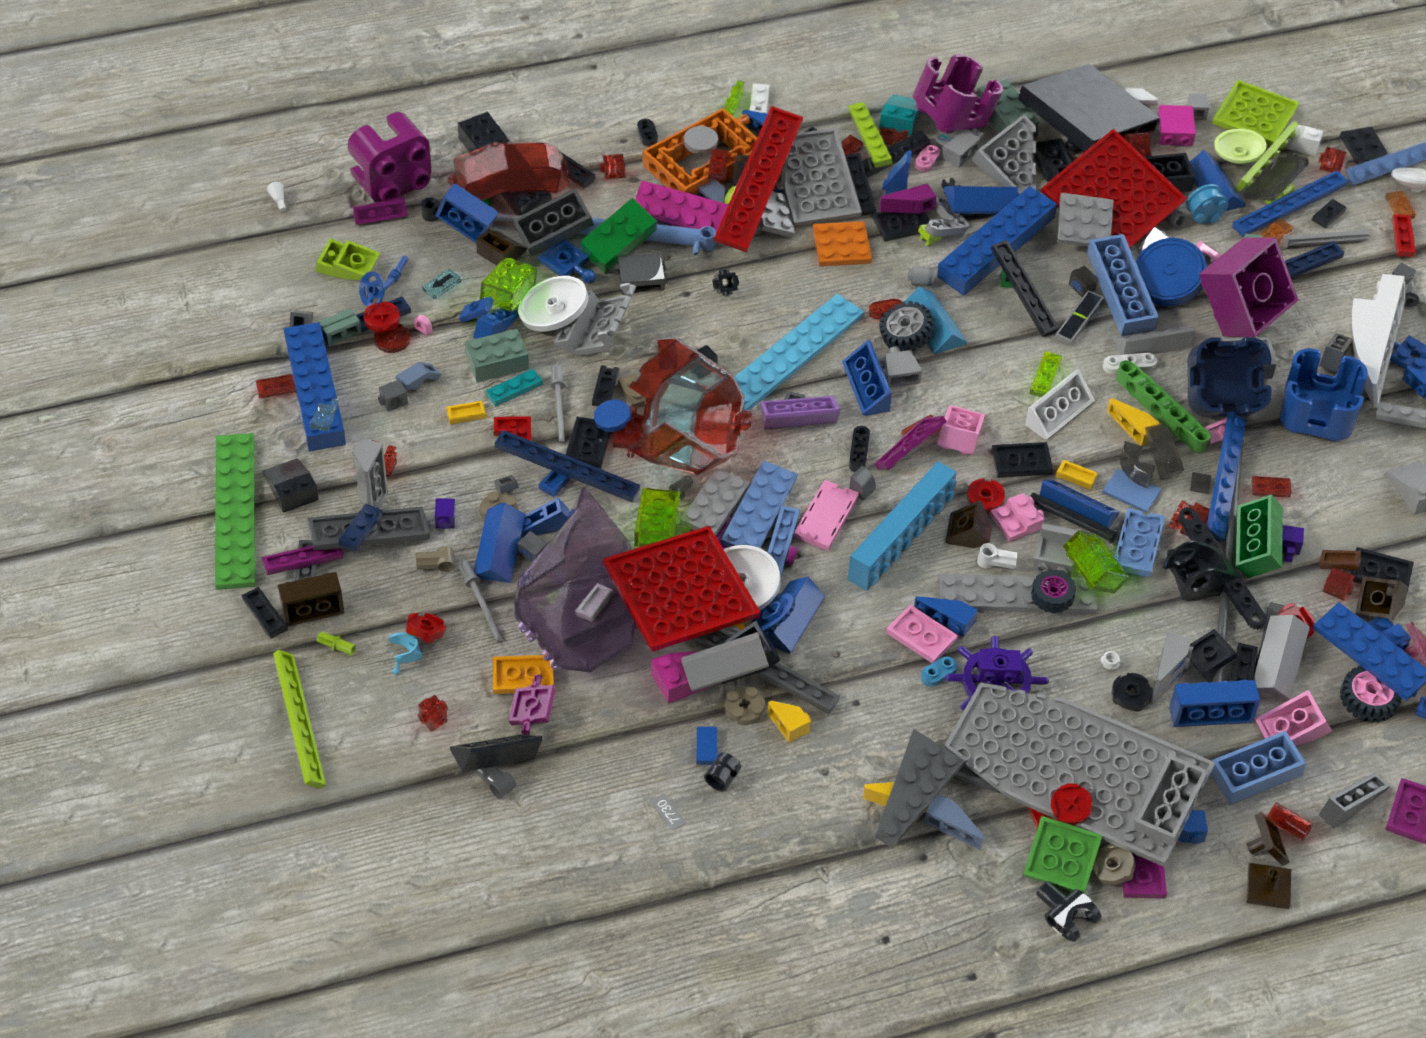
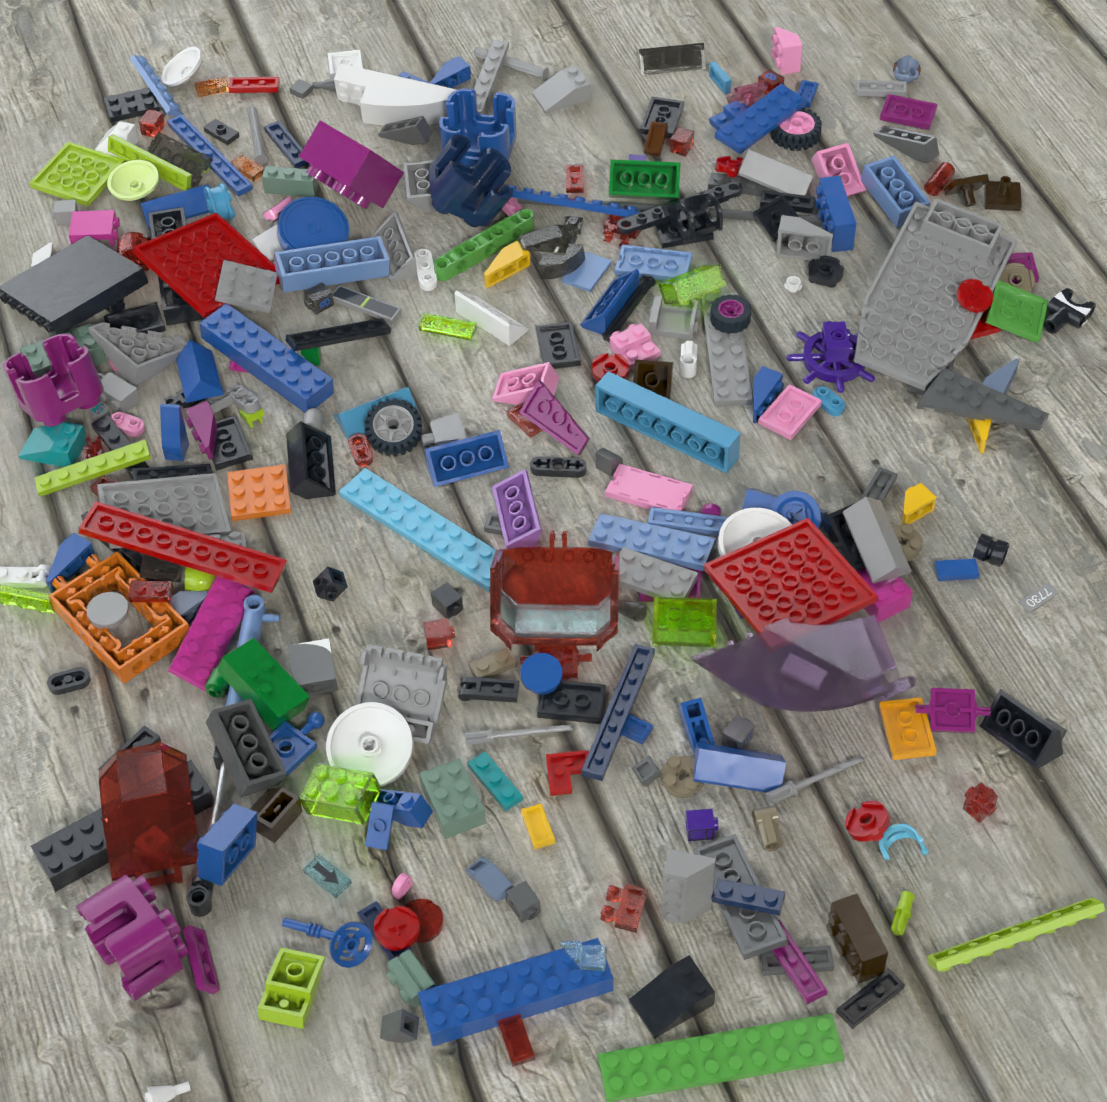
camera: 90 degrees left, 0 degrees up
clear red brick [600,154,625,180] -> none
yellow tile [1056,460,1098,490] -> none
dark brown slope [1355,576,1408,620] -> none
none -> black slope [286,421,336,499]

